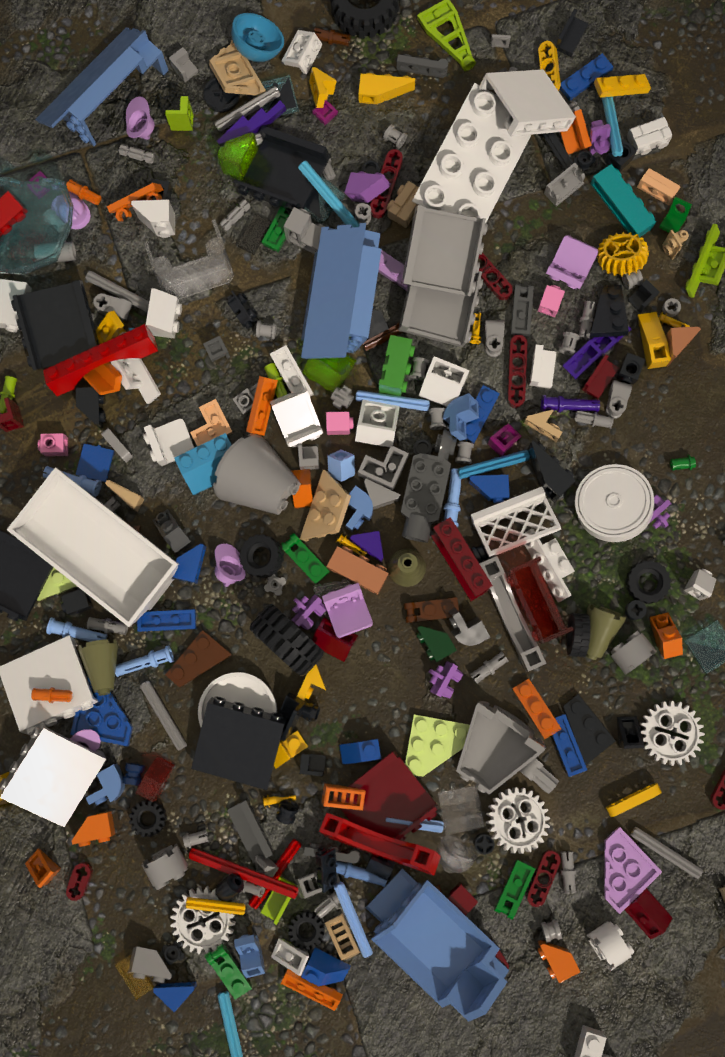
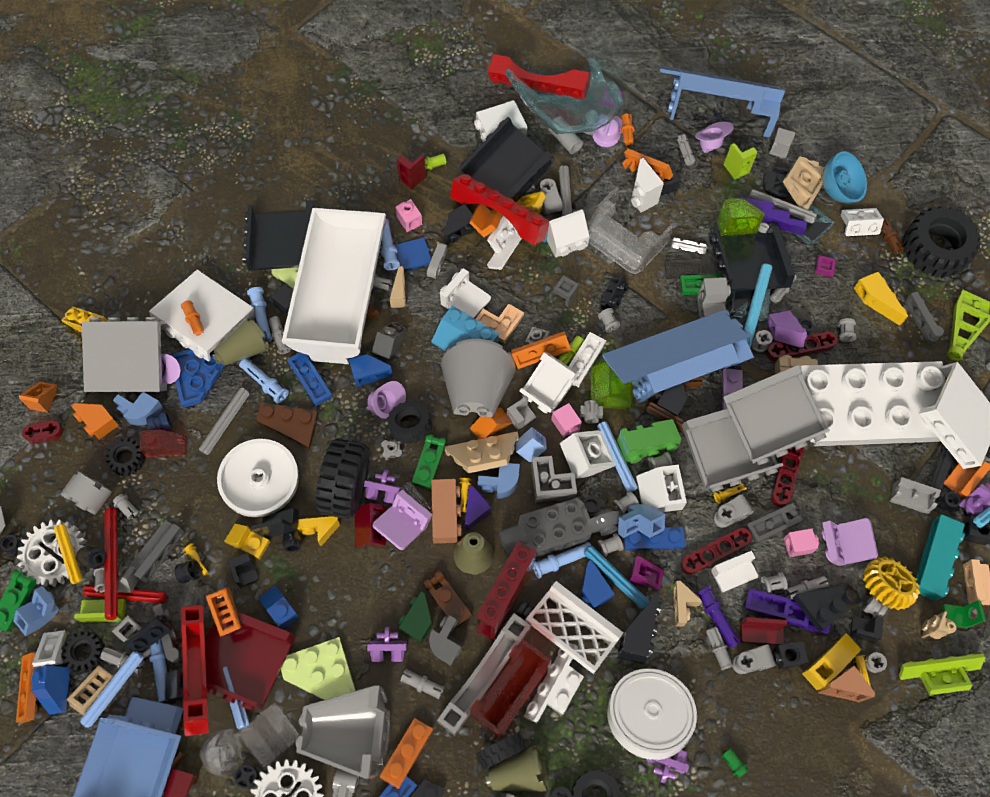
camera: 50 degrees right, 15 degrees down
black panel [191,696,287,790] -> none
yellow slope [309,67,336,108] -> none
light grey slope [364,478,400,510] -> none

